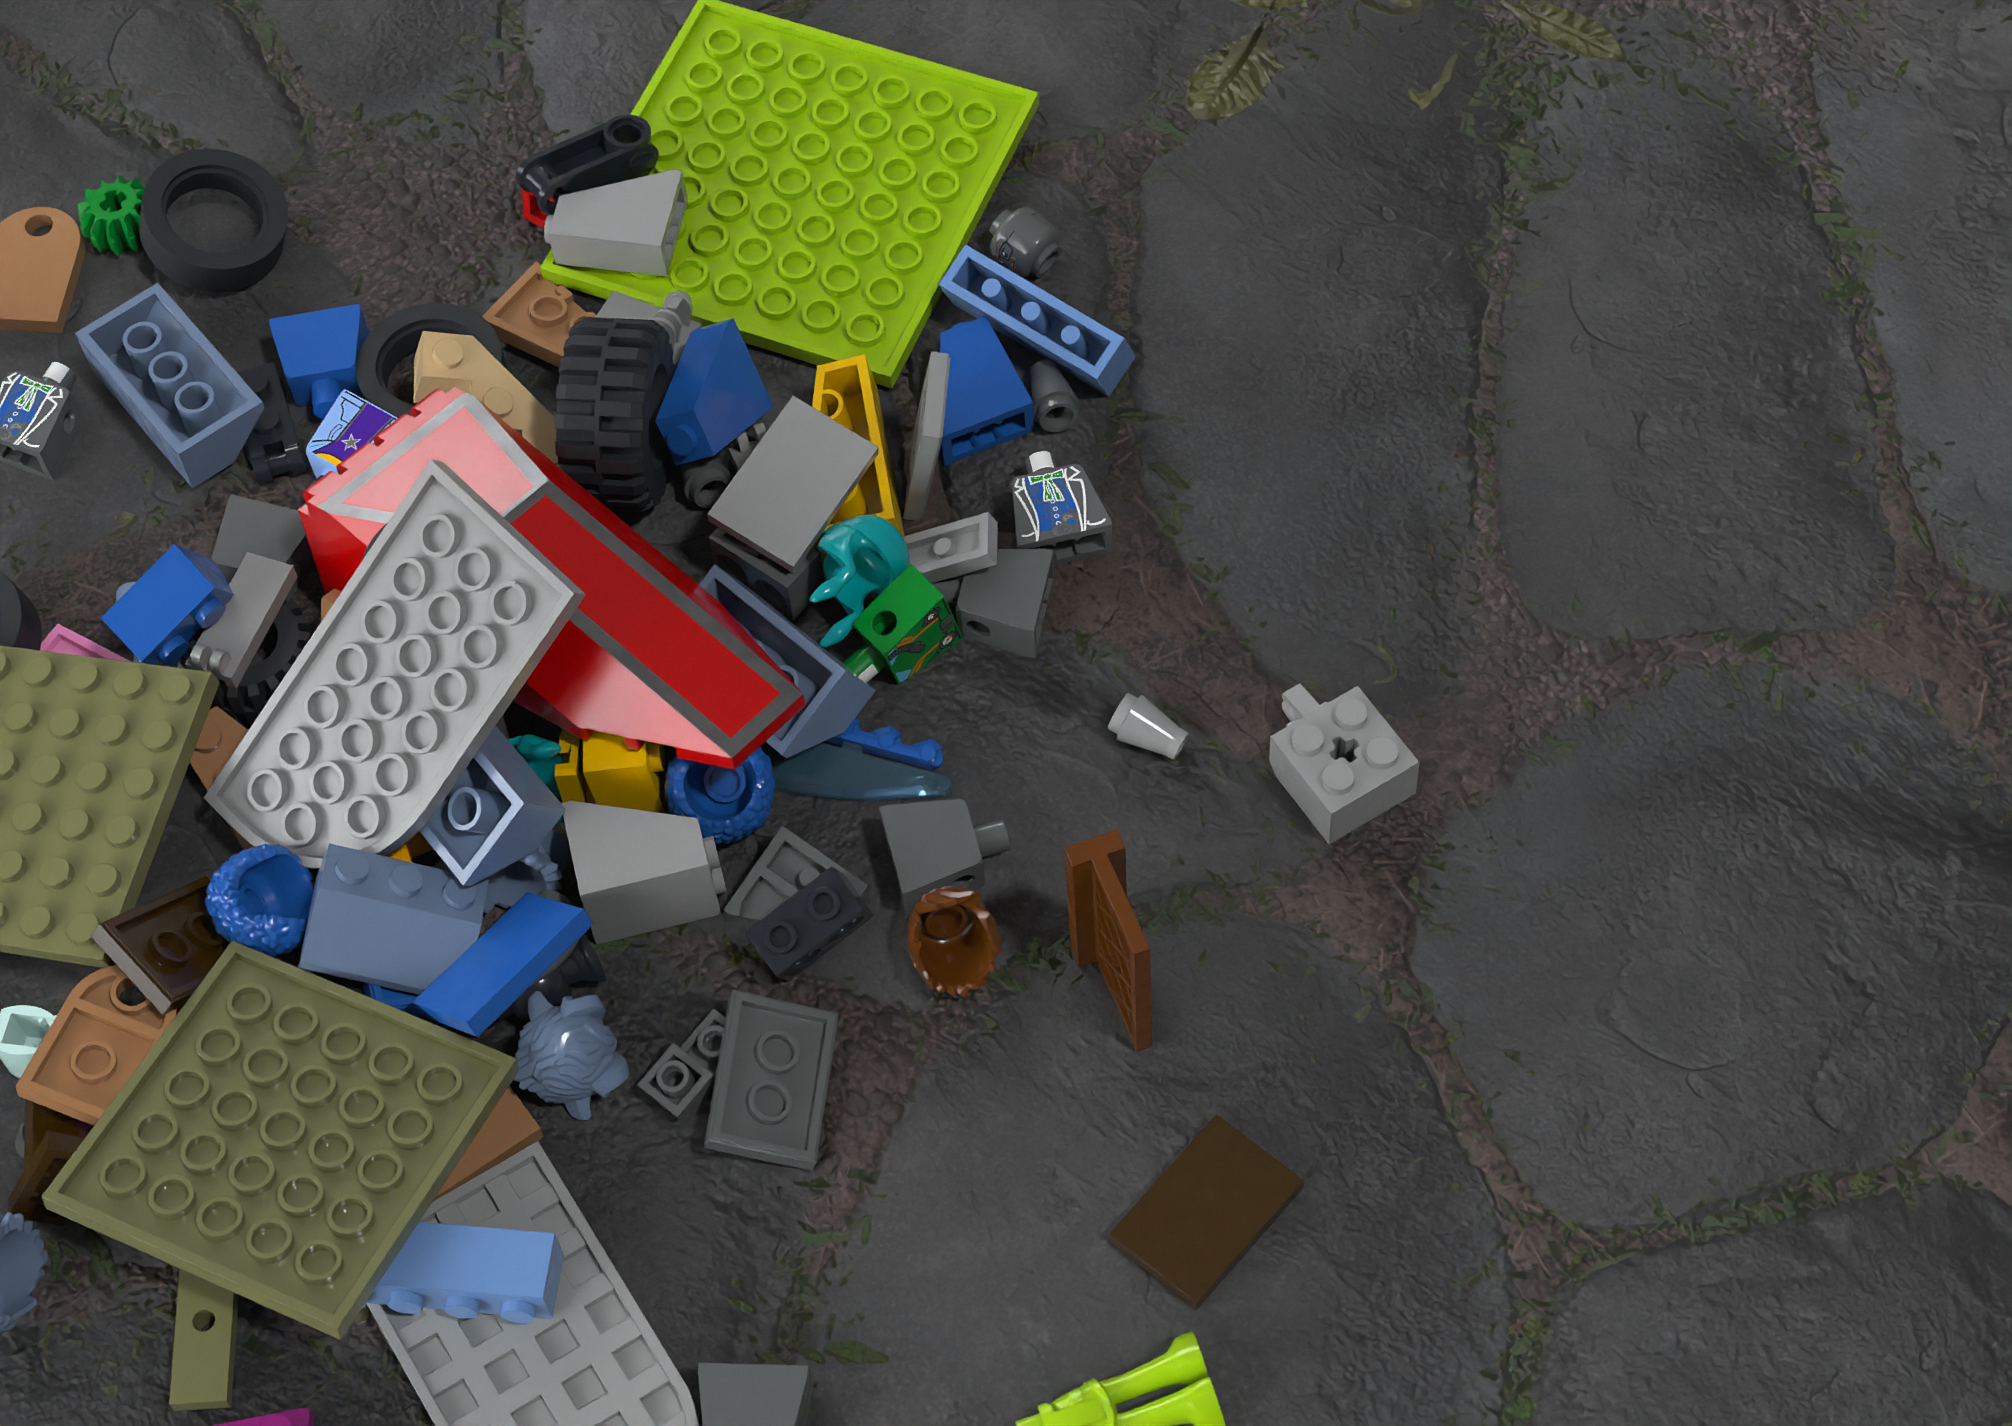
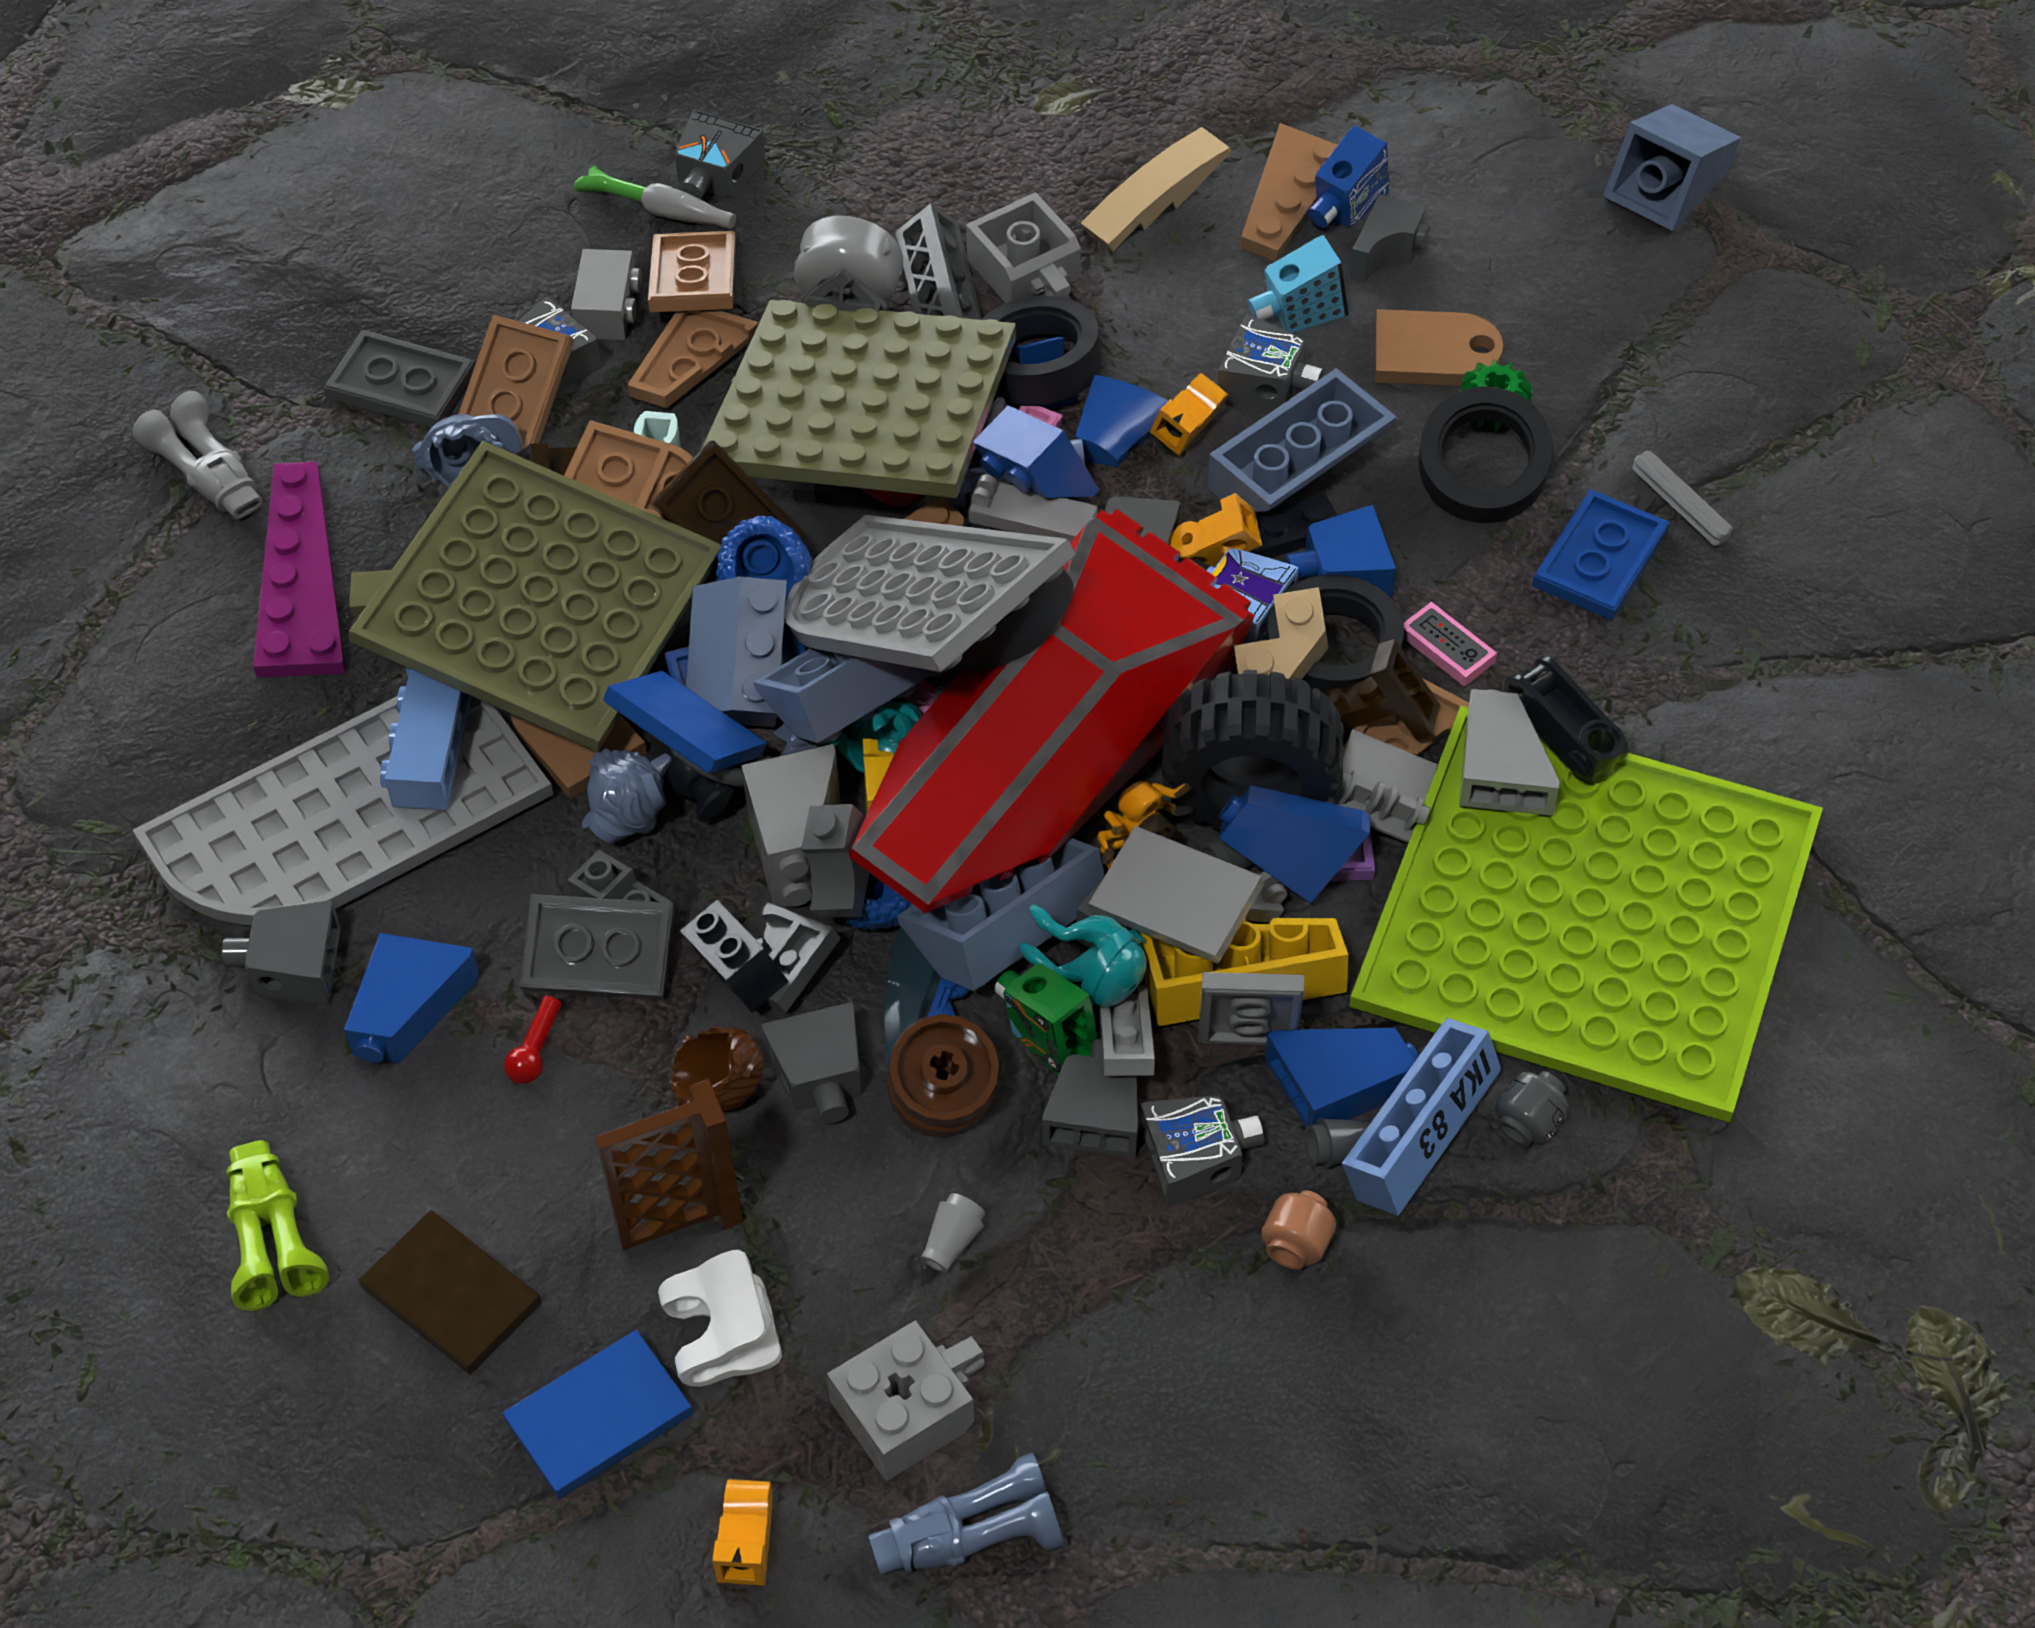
camera: 85 degrees right, 5 degrees down
none -> blue slope [344,933,479,1063]
none -> blue tile [502,1330,693,1499]
none -> red bar [504,995,562,1084]
none -> white piece [658,1250,782,1387]
none -> light orange leg [712,1479,773,1586]
none -> dark grey arch [801,804,869,918]
none -> sand blue piece [868,1452,1064,1575]
none -> reddish brown wheel [887,1014,999,1138]
none -> blue slope [1075,375,1168,467]
none -> light orange animal [1098,780,1193,870]
none -> light orange leg [1149,373,1229,455]
none -> light orange leg [1170,493,1262,566]
none -> nougat head [1261,1190,1336,1270]
none -> dark brown bracket [1324,639,1441,740]
none -> tile [1403,602,1497,687]
none -> blue tile [1532,489,1670,621]
none -> light grey axle [1632,450,1733,547]

